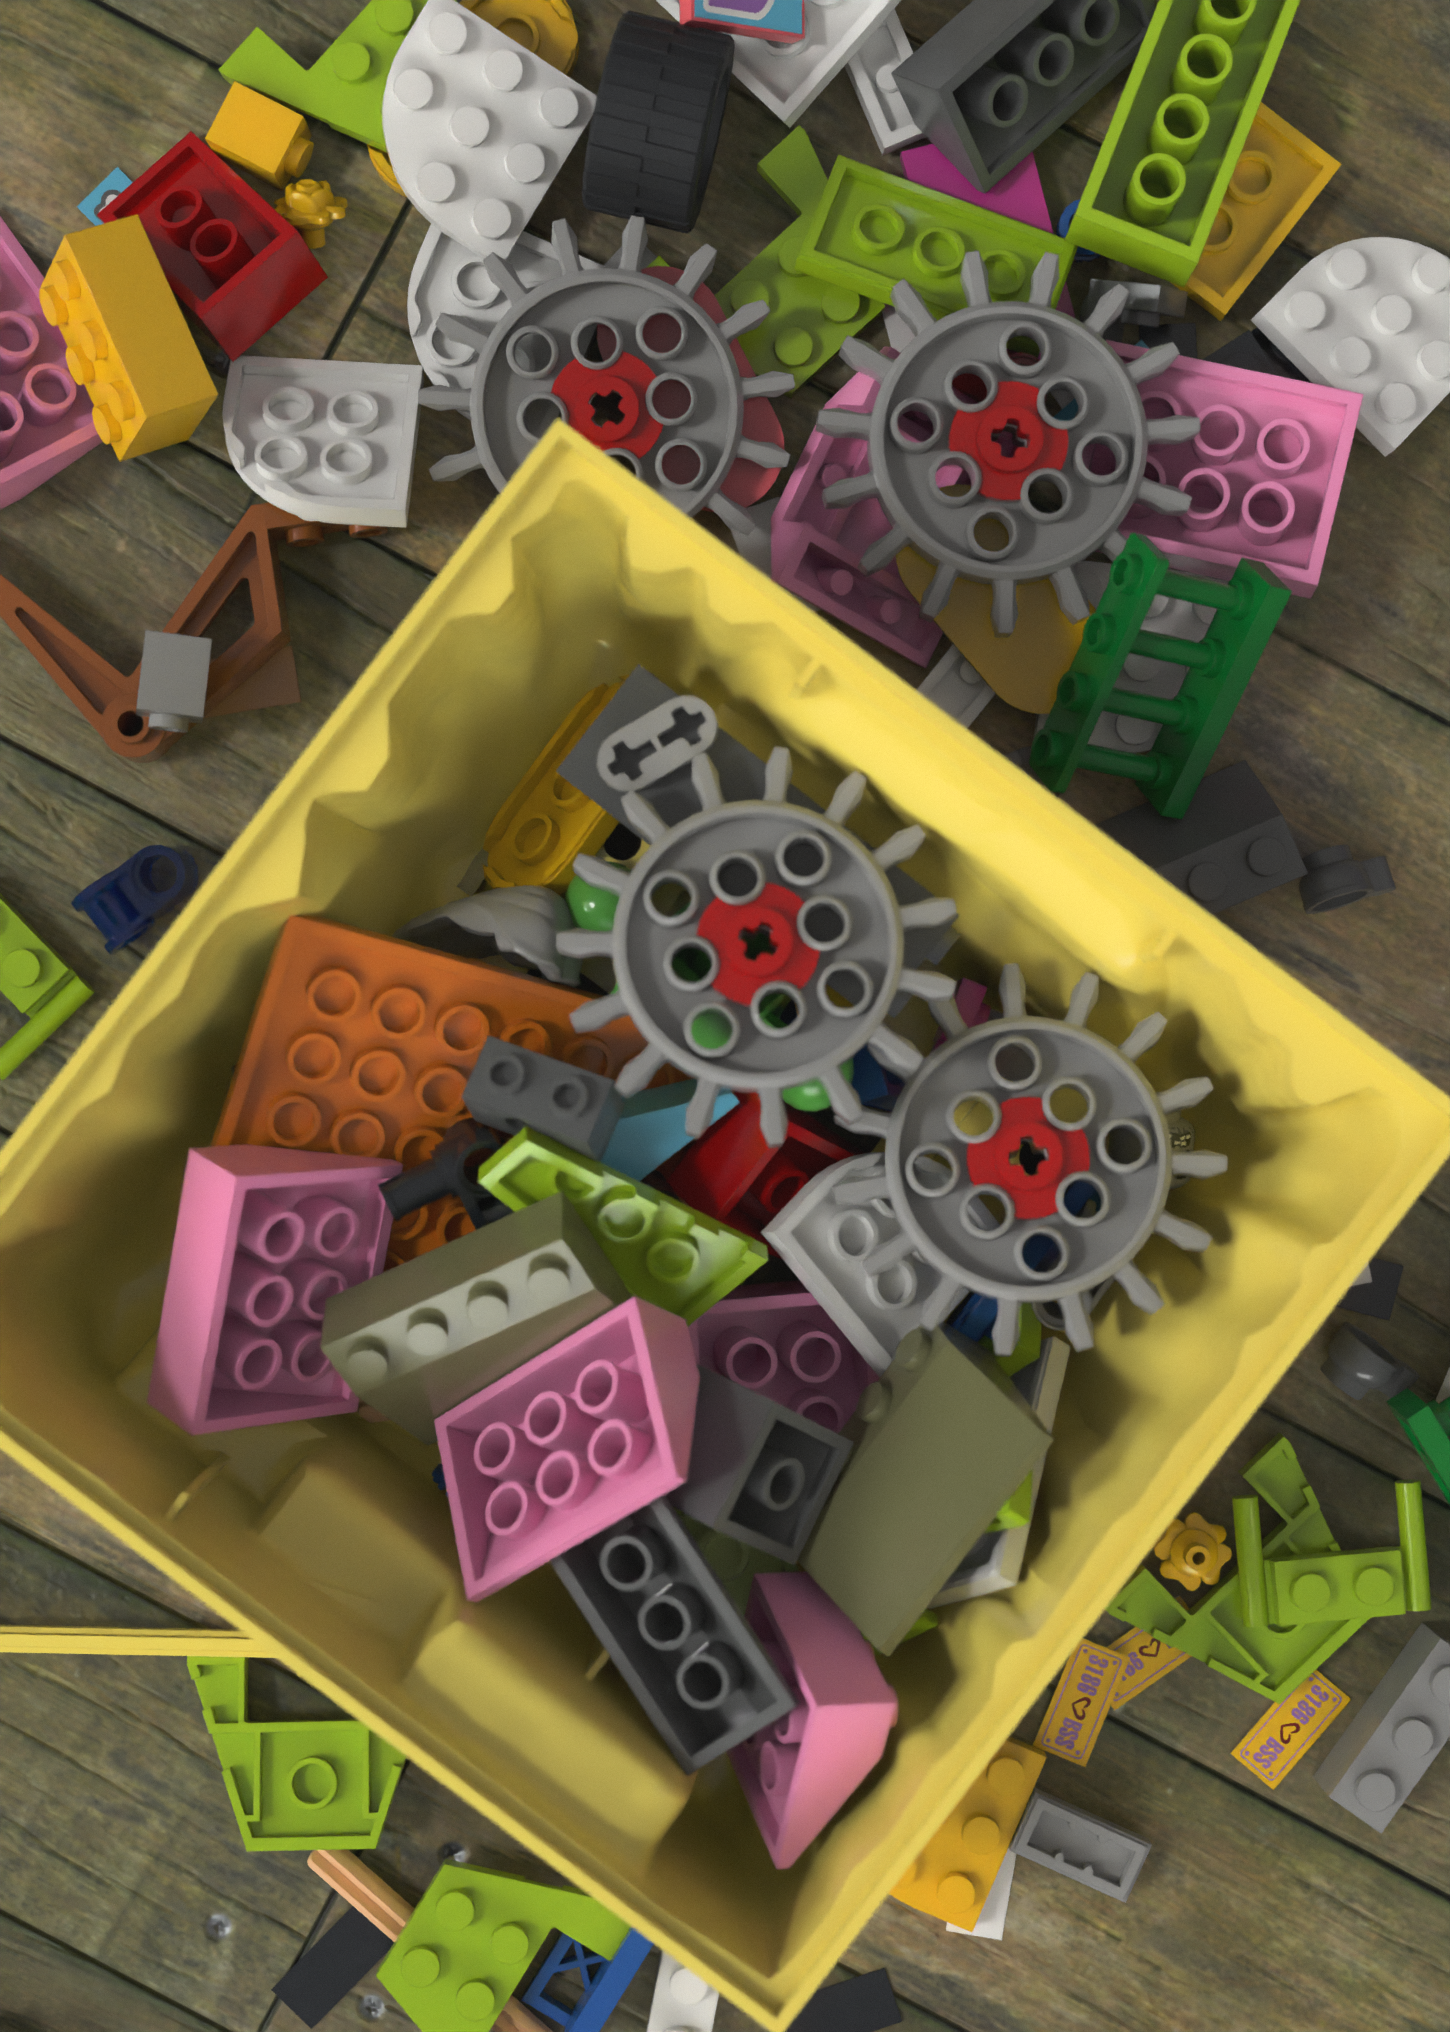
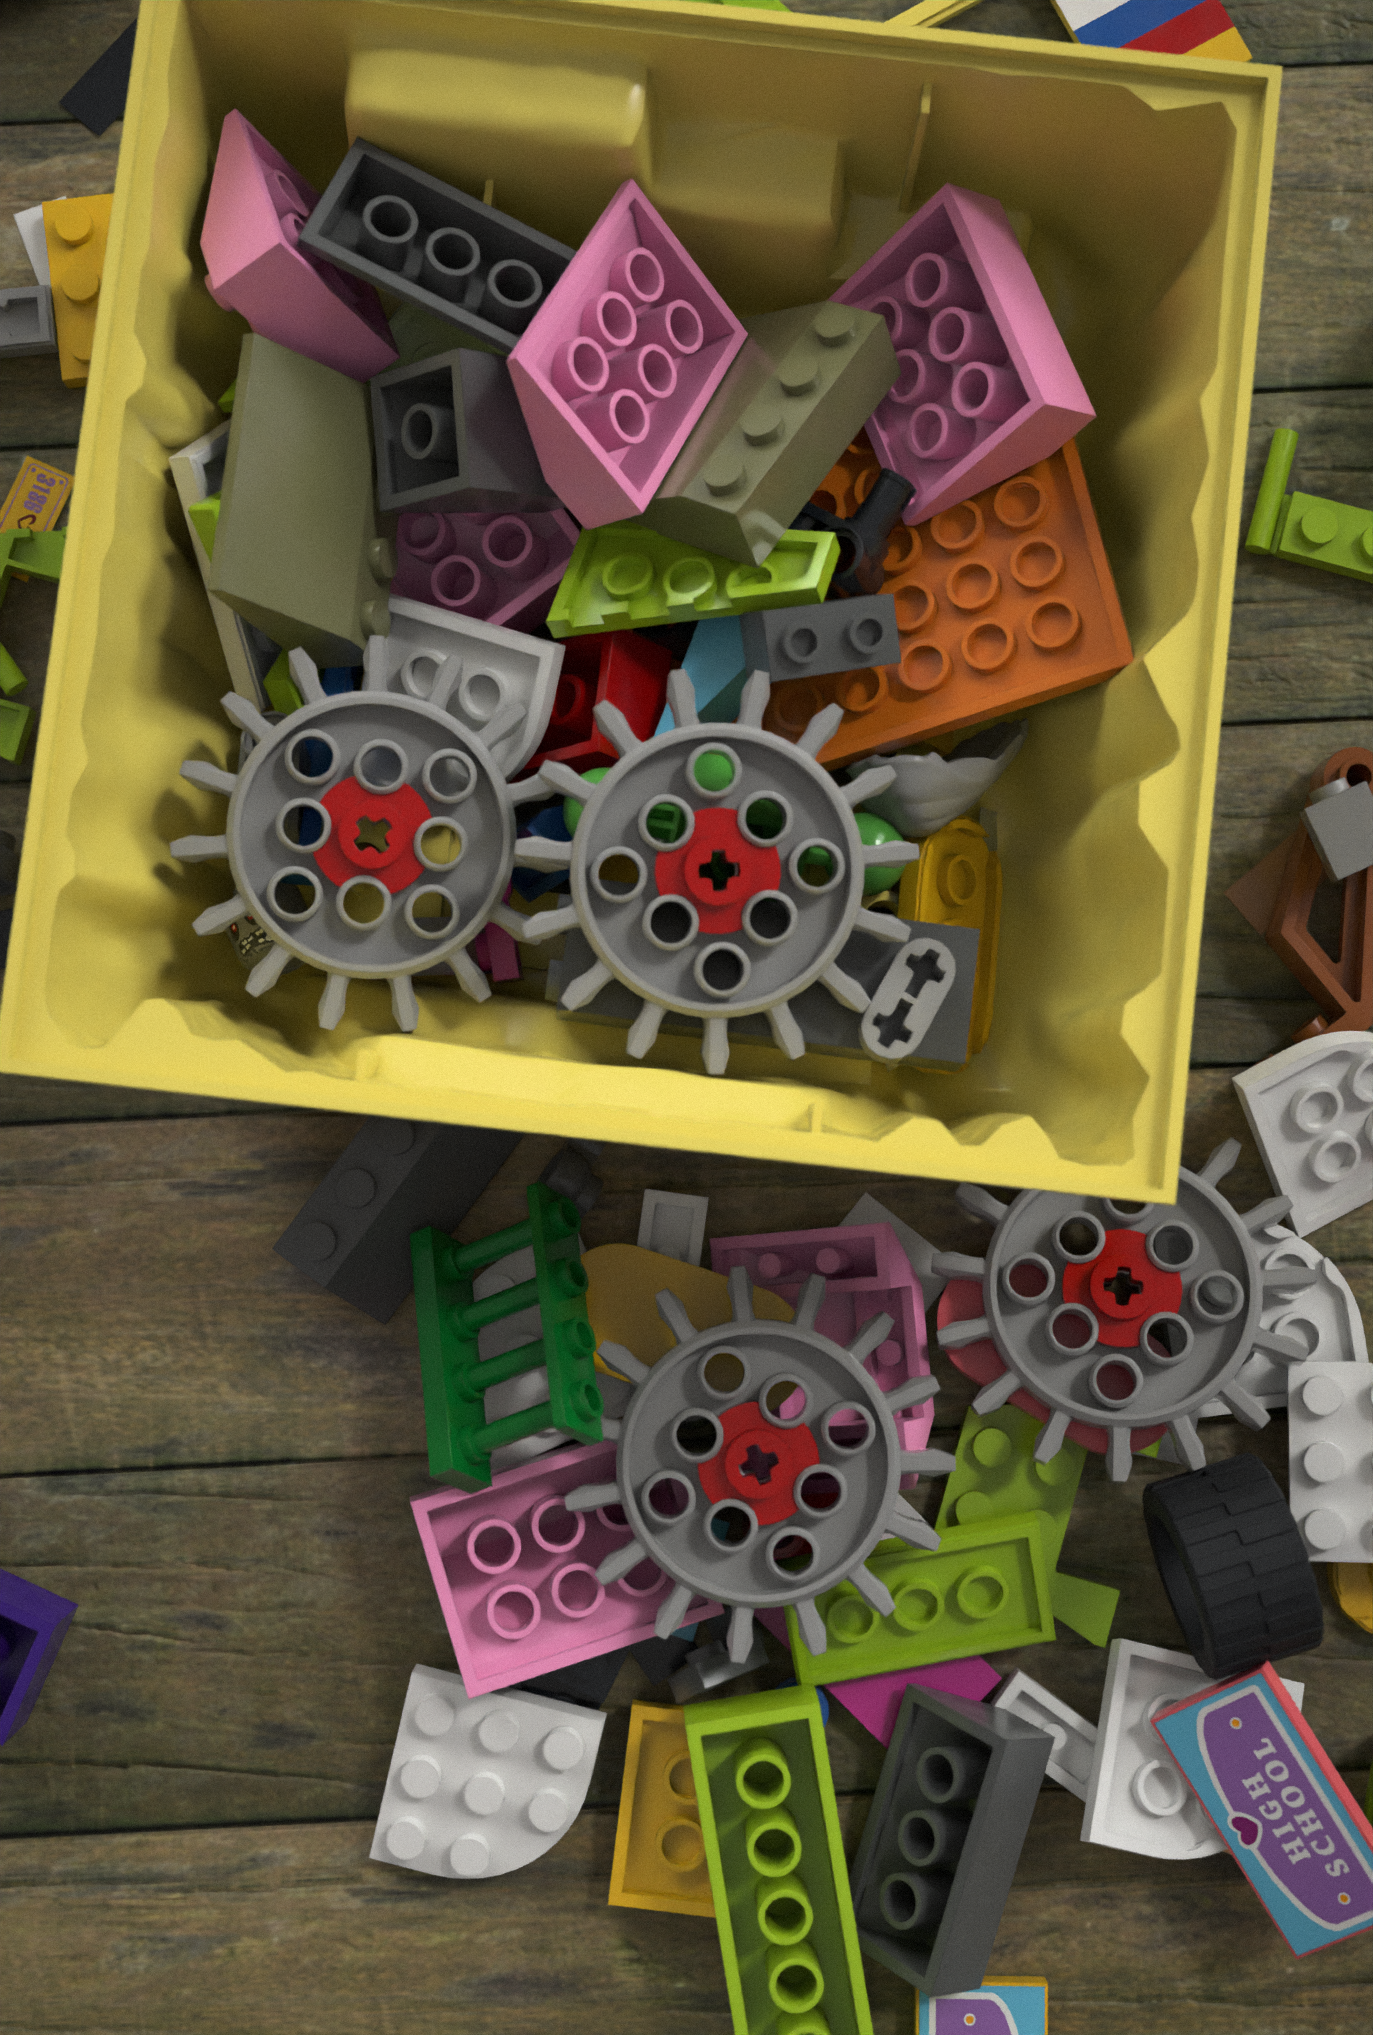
camera: 150 degrees right, 5 degrees down
clear blue piece [71,845,199,955] -> none
yellow sticker [1032,1638,1131,1767] -> none
yellow plant [1153,1512,1232,1591] -> none
dark grey piece [1299,844,1396,914] -> none

